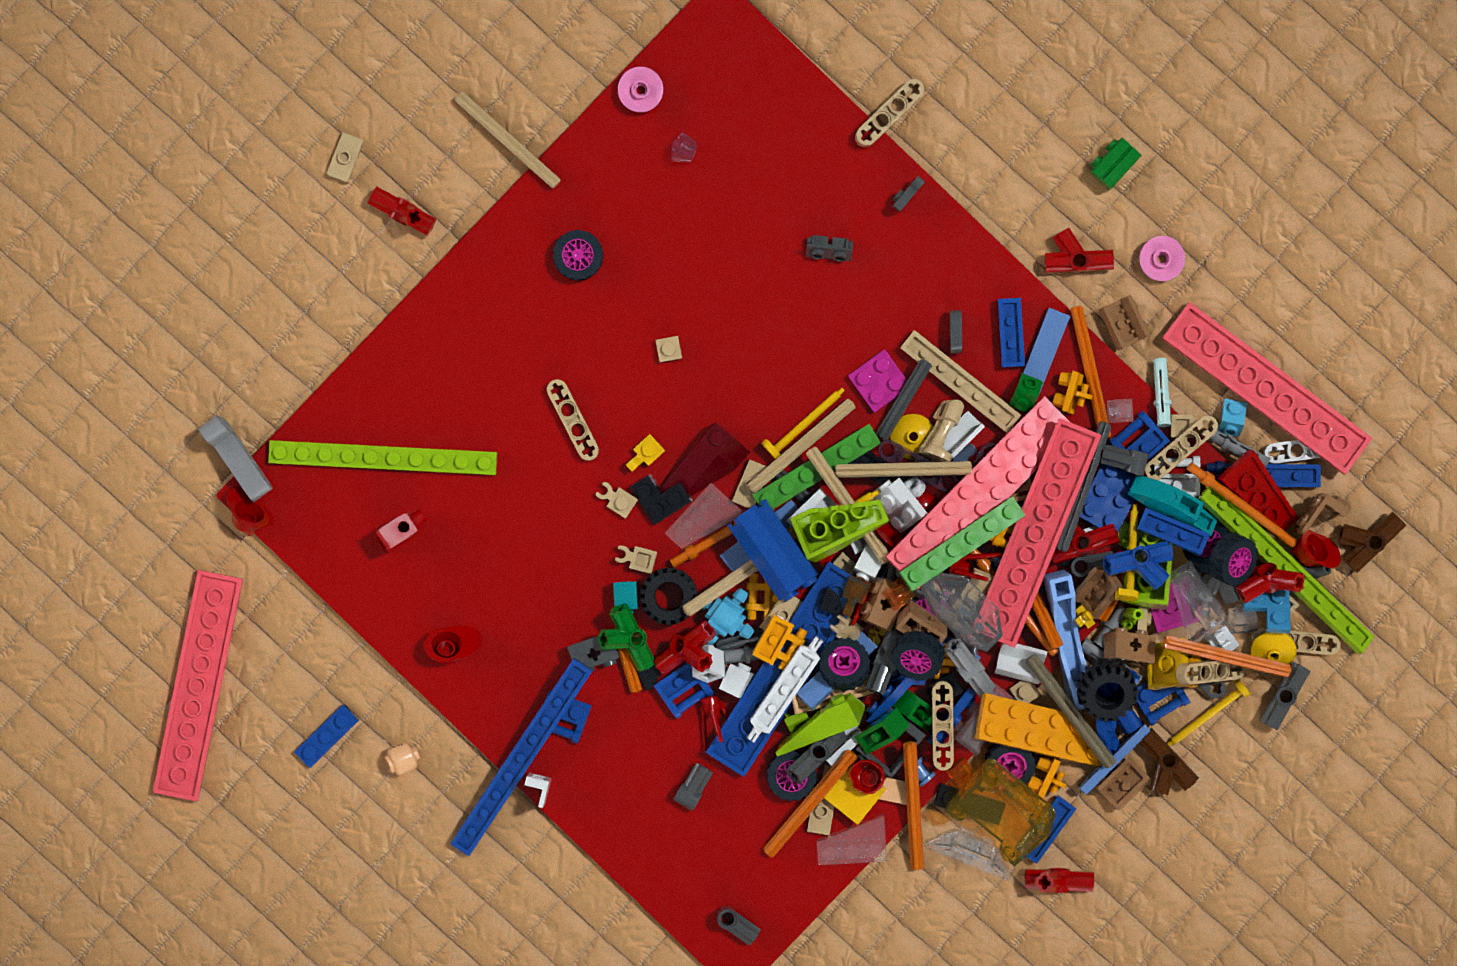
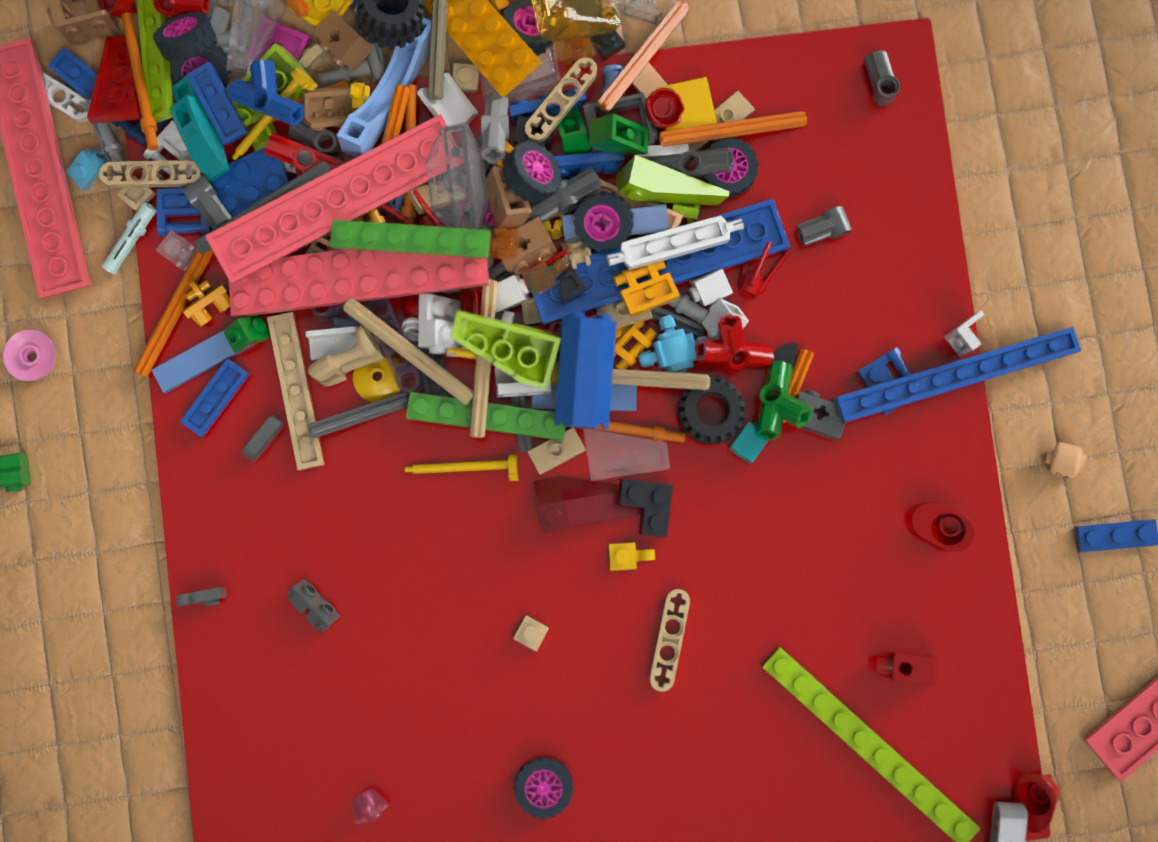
camera: 140 degrees left, 5 degrees down
tan plate [596,482,638,519] -> none
tan plate [615,546,657,574] -> none
blue plate [654,663,714,719] -> none
tan axle [747,399,856,493] -> none
clear wedge [816,813,887,865] -> none
dark pink plate [848,349,907,413] -> none
tan beam [855,79,924,148] -> none
red piece [1045,228,1114,273] -> none
medium nougat bracket [1099,295,1149,351] -> none
lime arm [1121,607,1144,631] -> none

